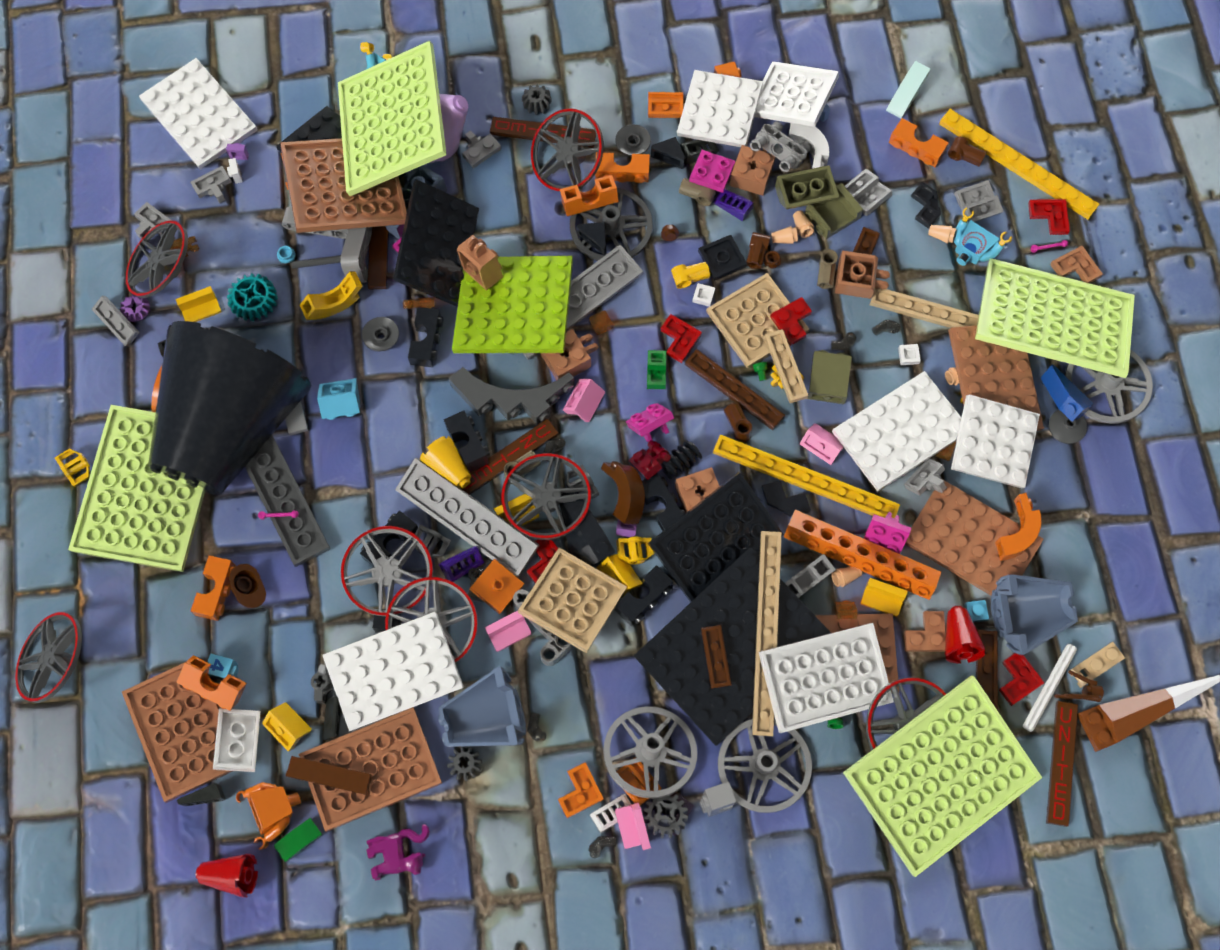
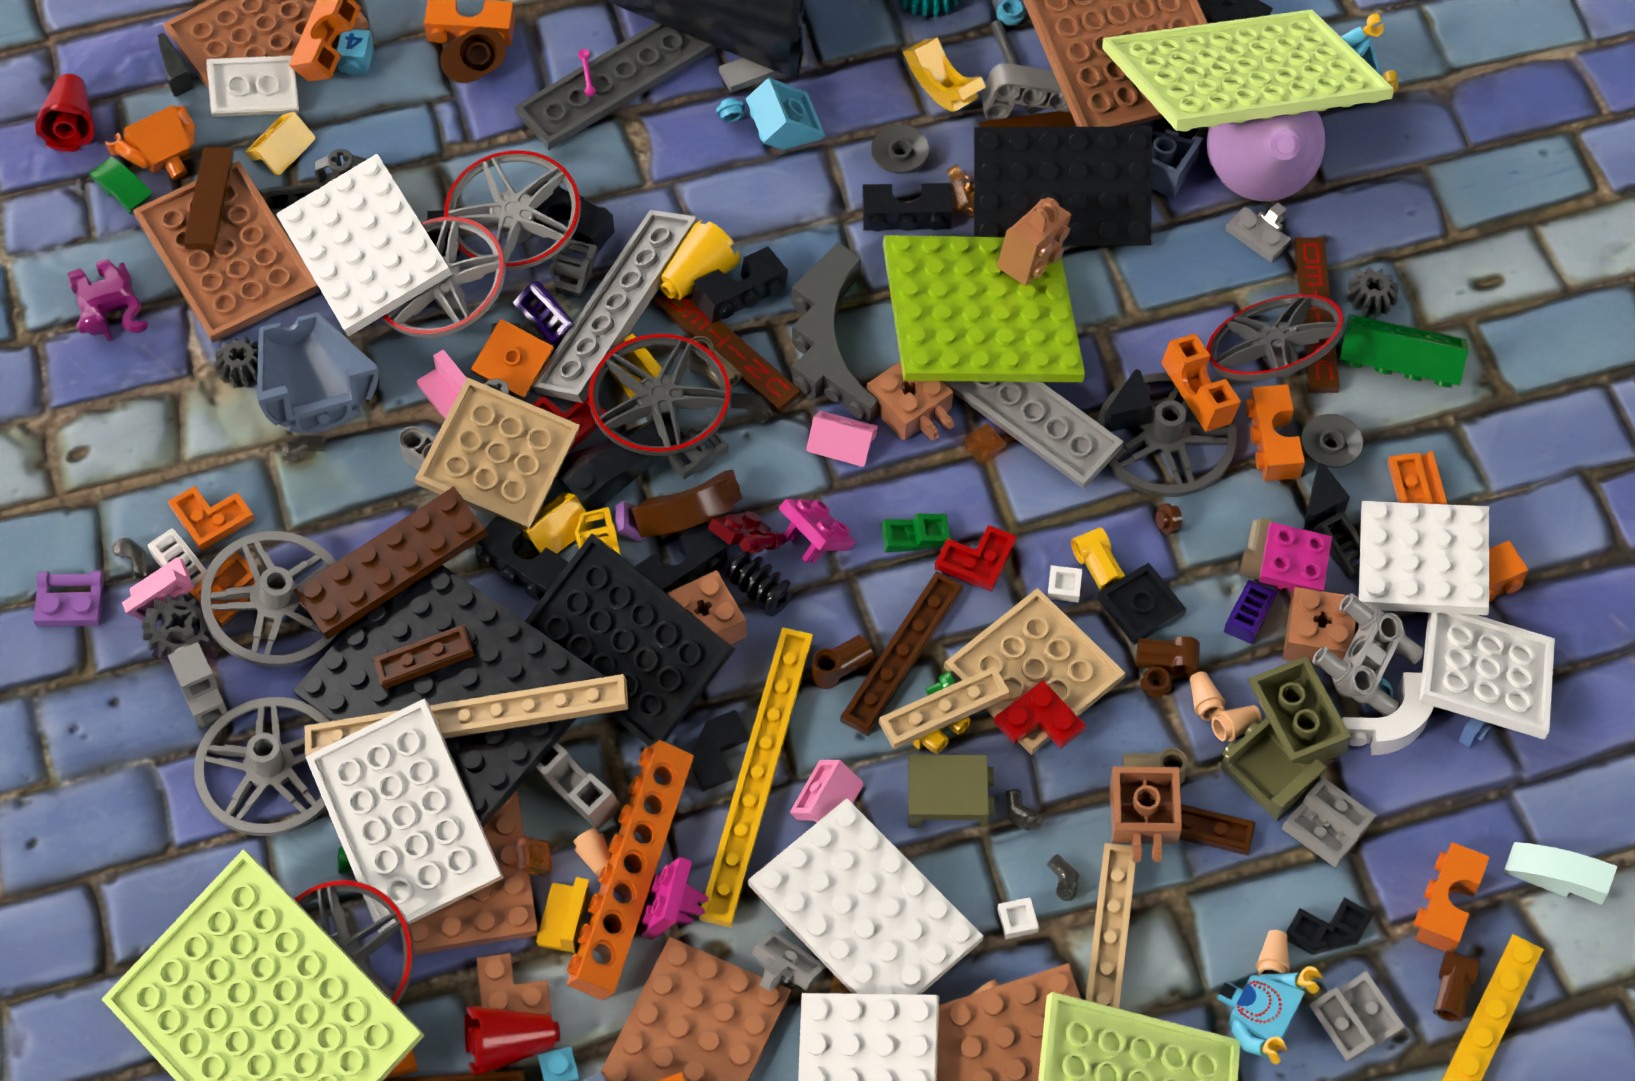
camera: 80 degrees right, 10 degrees down
none -> medium lavender plate [33,570,104,627]
none -> reddish brown plate [294,486,488,640]
none -> medium azure plate [716,98,745,123]
none -> green slope [1340,314,1469,388]

